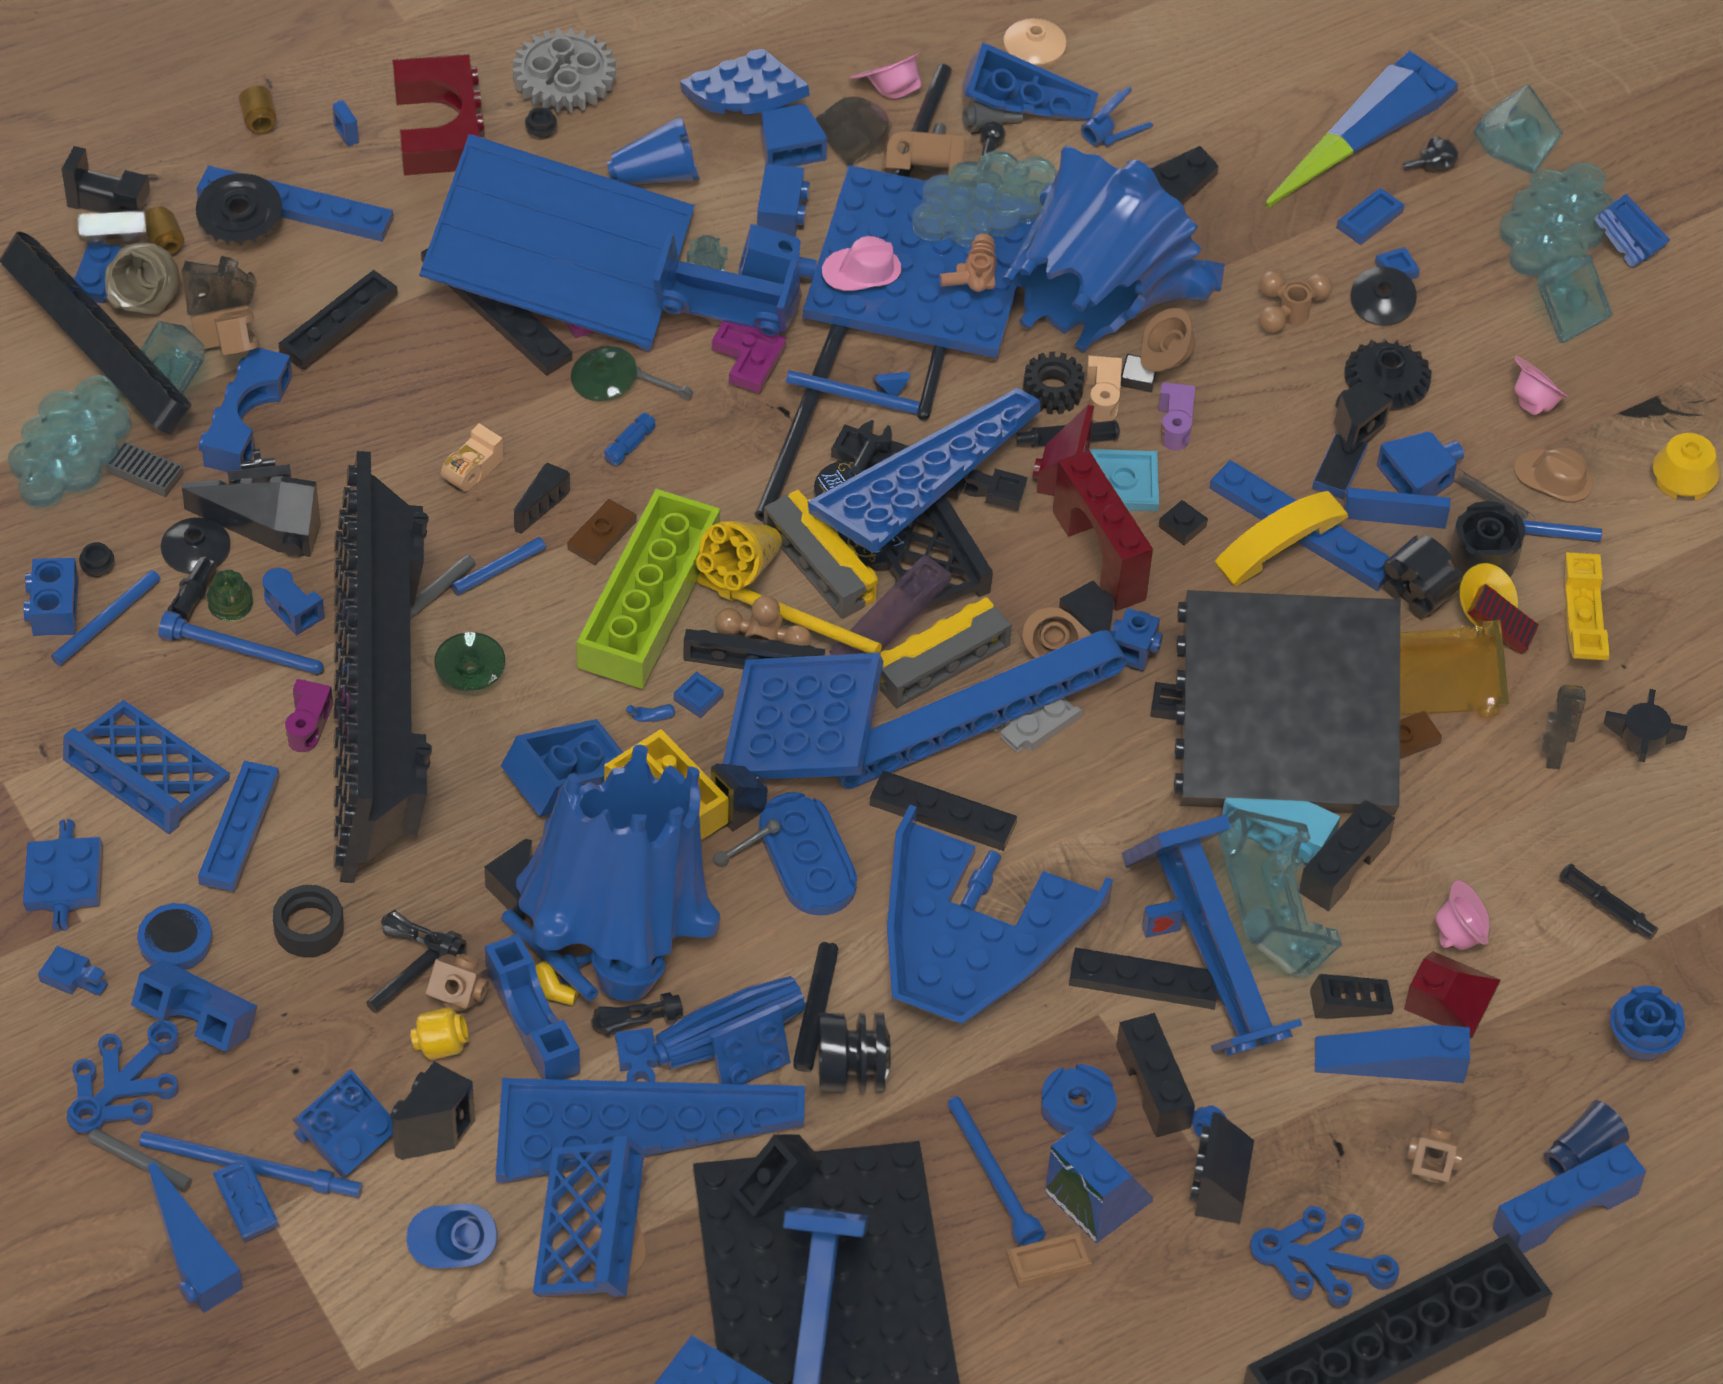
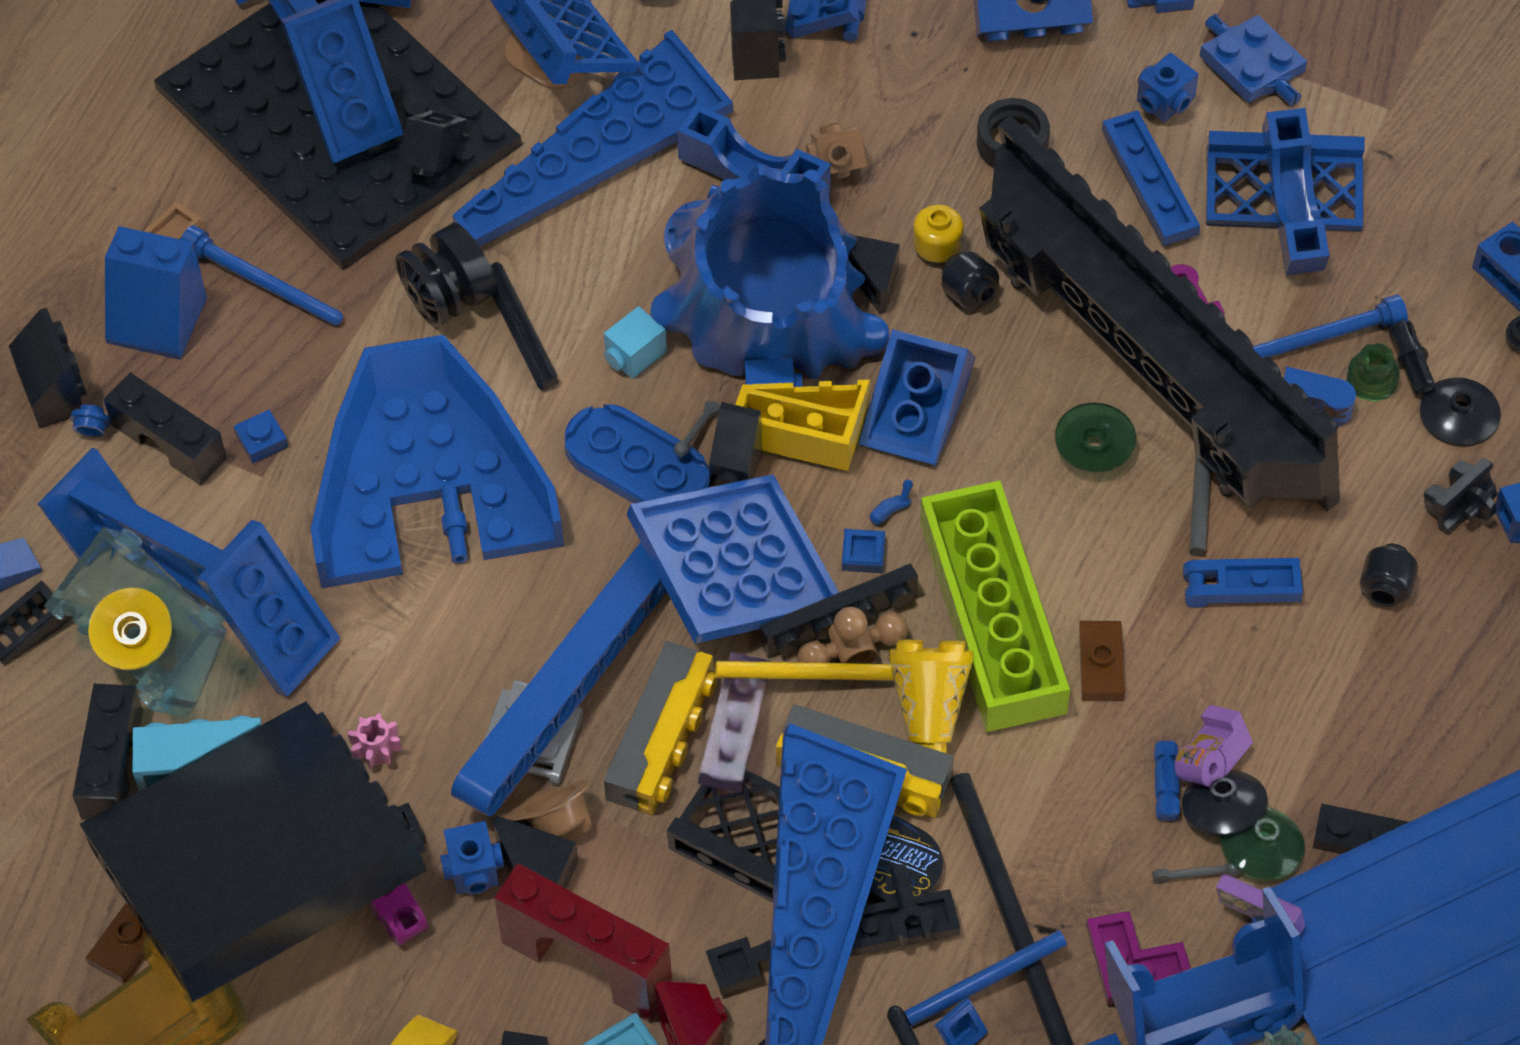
camera: 150 degrees right, 5 degrees up
blue bar [51,570,161,666] -> none
tile [137,903,213,970] -> none
black wedge [182,476,321,557] -> none
black bar [366,939,443,1013] -> none
black piece [381,909,467,957] -> none
yellow head [411,1007,469,1060] -> none
light nougat leg [441,423,504,492] -> none
blue bar [451,537,546,596] -> none
black slope [514,462,570,534] -> none
black piece [591,992,683,1035] -> none
blue plate [615,1028,657,1082] -> none
blue plate [652,976,806,1084] -> none
black plate [869,770,1017,851] -> none
blue plate [1041,1064,1117,1137] -> none
black plate [1069,947,1218,1010] -> none
none -> yellow dish [88,587,172,670]
none -> blue plate [233,409,289,464]
none -> bright pink gear [348,713,402,769]
none -> medium azure brick [603,306,667,379]
none -> yellow head [913,204,964,263]
none -> black head [941,251,999,310]
none -> blue brick [1137,52,1199,123]
none -> medium lavender leg [1175,705,1253,787]
none -> blue plate [1182,558,1303,608]
none -> black dish [1182,770,1268,837]
none -> medium lavender tile [1216,874,1305,935]
none -> blue arch [1262,108,1330,275]
none -> black head [1359,543,1419,607]

